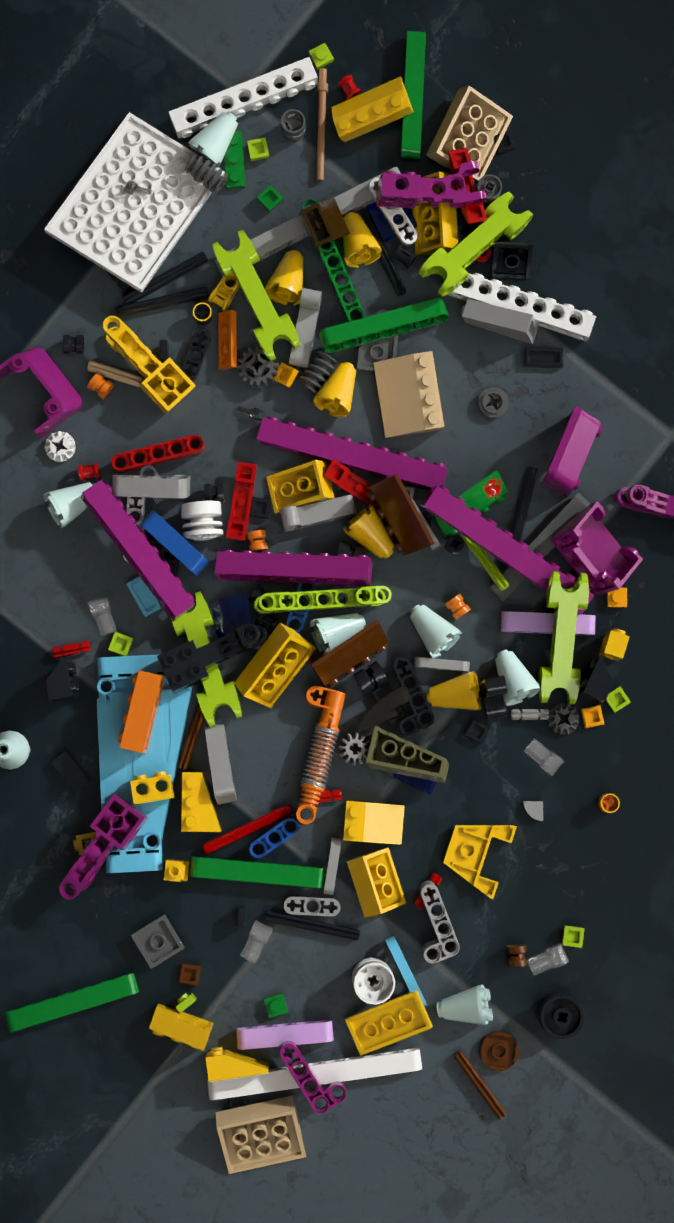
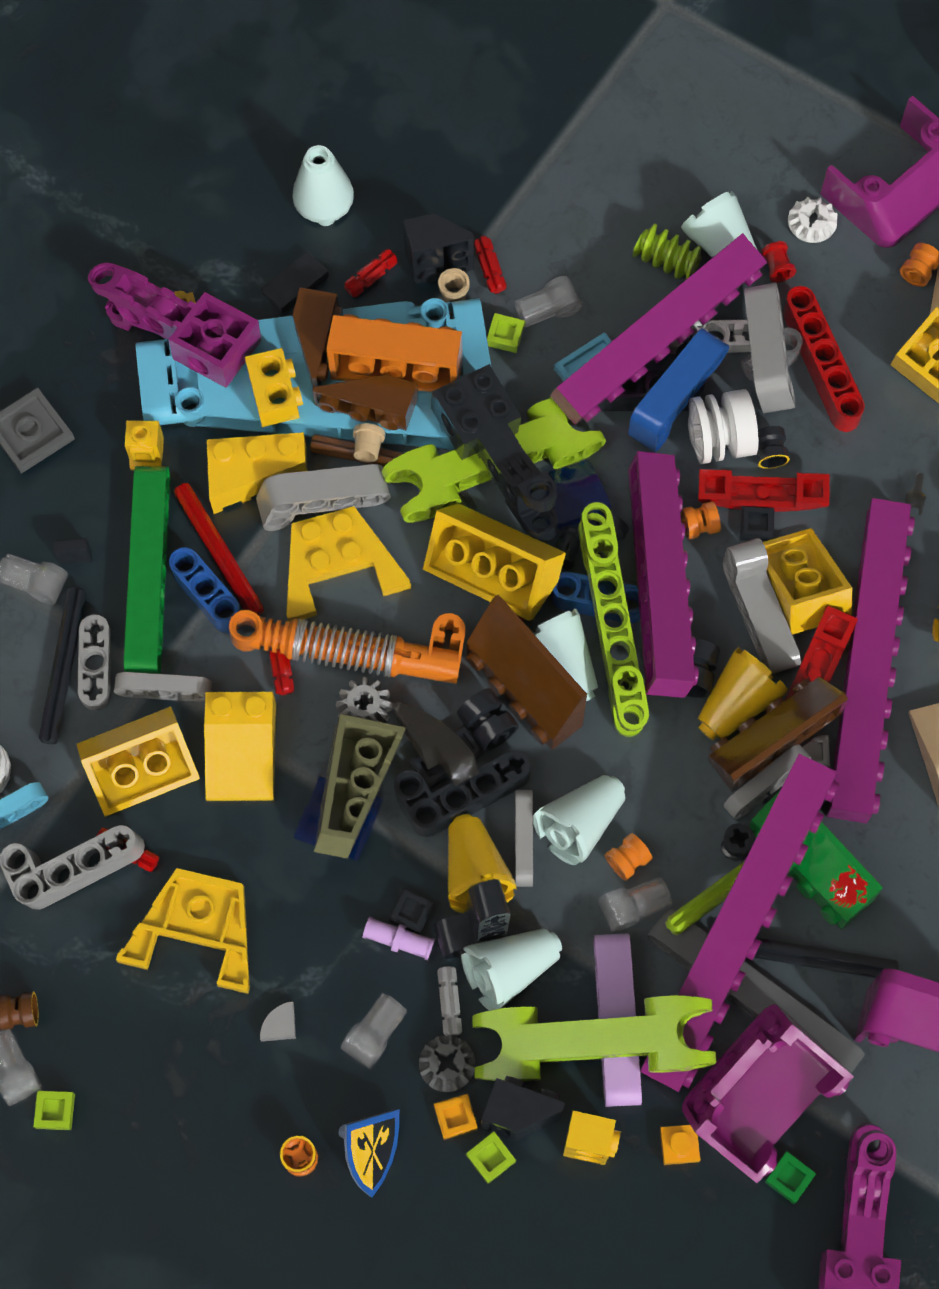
camera: 90 degrees right, 15 degrees down
none -> yellow wing [286,506,411,621]
none -> reddish brown slope [293,288,343,388]
none -> reddish brown slope [312,375,418,431]
none -> shield [339,1108,400,1198]
none -> red axle [344,249,397,297]
none -> tan piece [353,423,385,463]
none -> lavender pin [362,916,435,960]
none -> tan piece [438,268,470,302]
none -> clear piece [598,877,672,933]
none -> lime piece [632,223,702,280]
none -> green plate [765,1151,816,1204]

